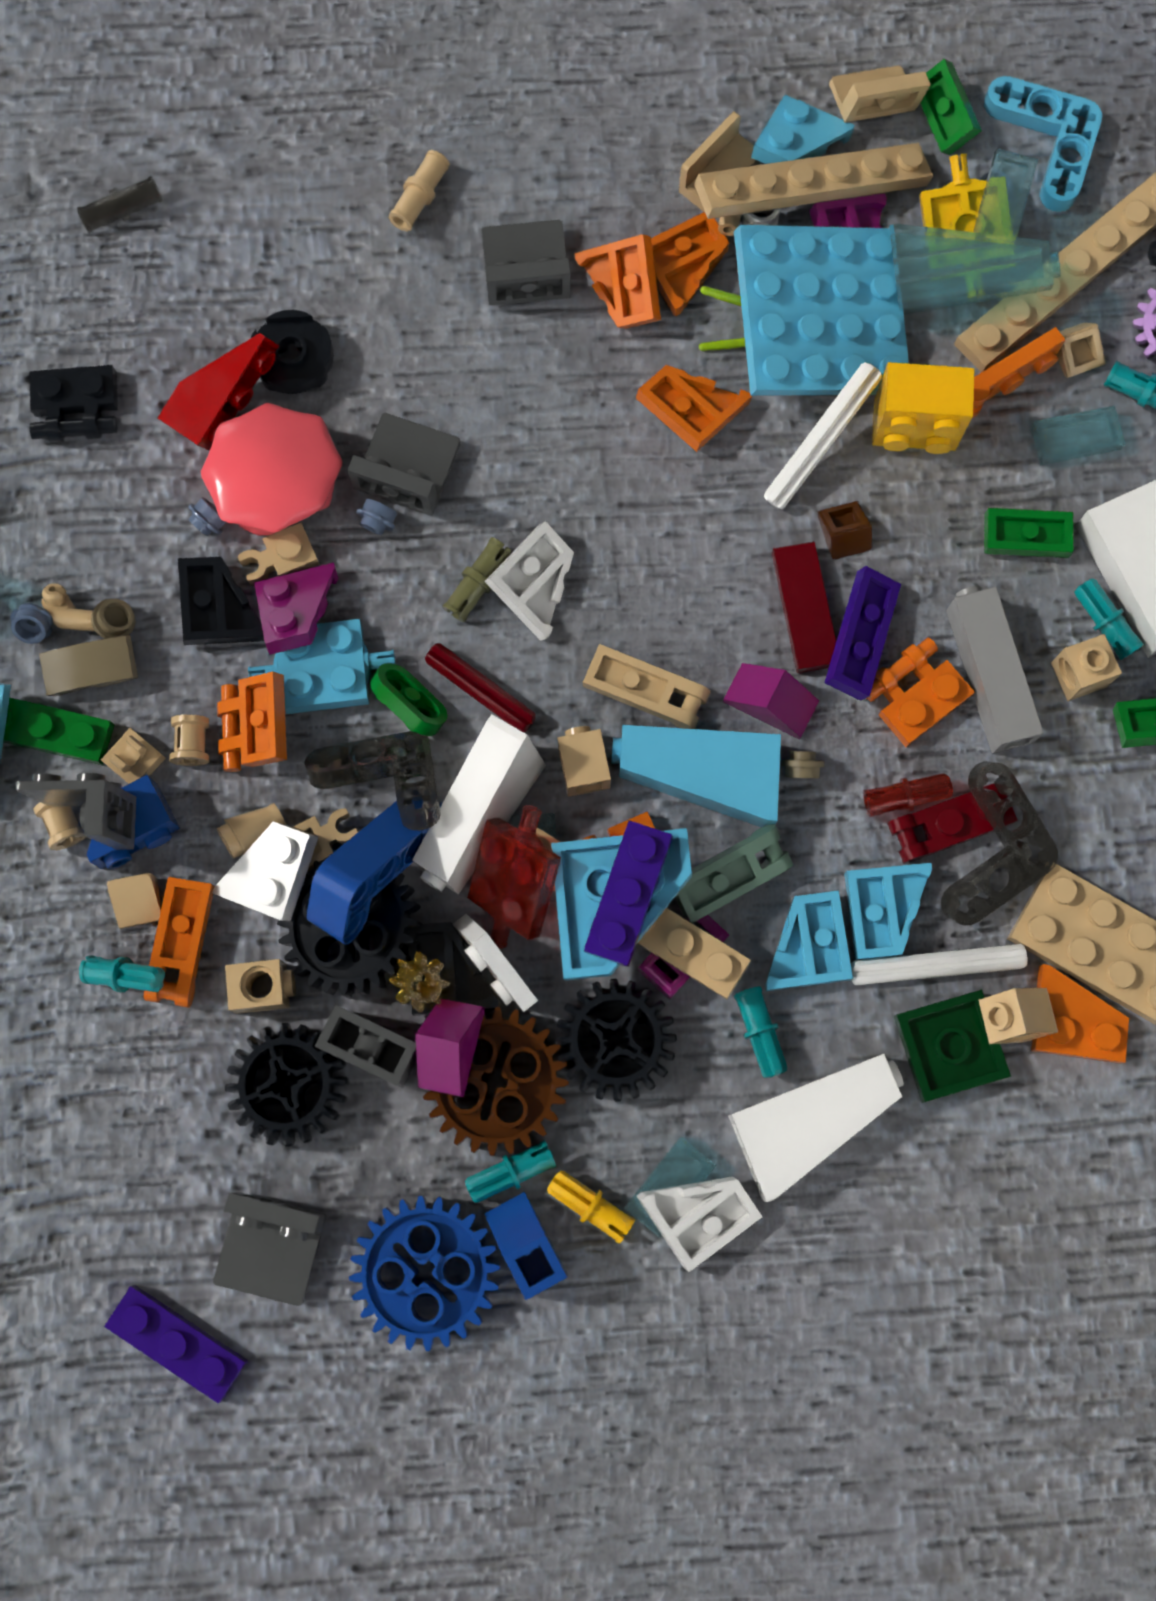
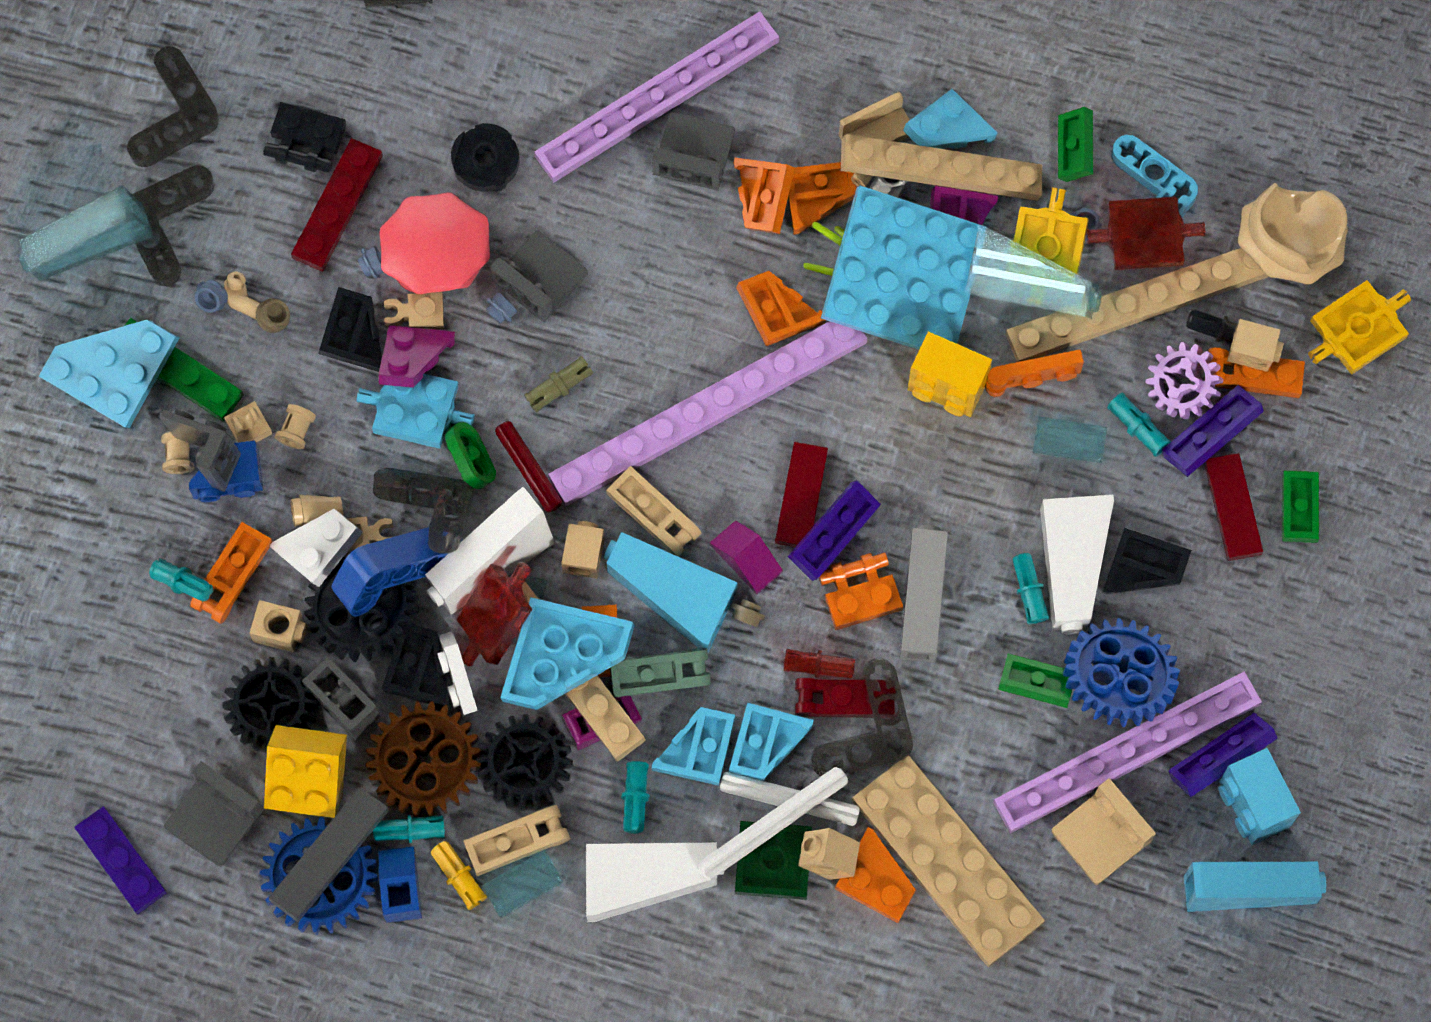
camera: 20 degrees right, 5 degrees down
dark tan slope [39,635,138,696] -> none
tan slope [107,873,162,929] -> none
red slope [158,333,279,451] -> none
orange plate [217,672,287,772] -> none
tan pin [388,150,450,232] -> none
clear yellow gear [389,952,450,1012] -> none
magenta slope [415,998,485,1097] -> none
white wing [484,521,574,641] -> none
dark purple plate [583,820,673,967] -> none
white wing [636,1176,762,1272] -> none
white axle [764,362,883,510] -> none
reddish brown slope [818,501,872,559] -> none
tan panel [829,65,931,123] -> none
clear light blue tile [972,148,1038,245] -> none
green plate [984,508,1073,558] -> none
tan brick [1051,634,1122,702] -> none
tan slope [1057,323,1106,378] -> none
none -> yellow brick [264,725,347,818]
none -> dark grey tile [269,787,389,922]
none -> dark red plate [291,138,383,272]
none -> tan plate [463,805,571,876]
none -> lavender plate [534,11,779,183]
none -> lavender plate [548,321,867,507]
none -> white axle [697,767,848,880]
none -> clear red plate [1087,197,1206,270]

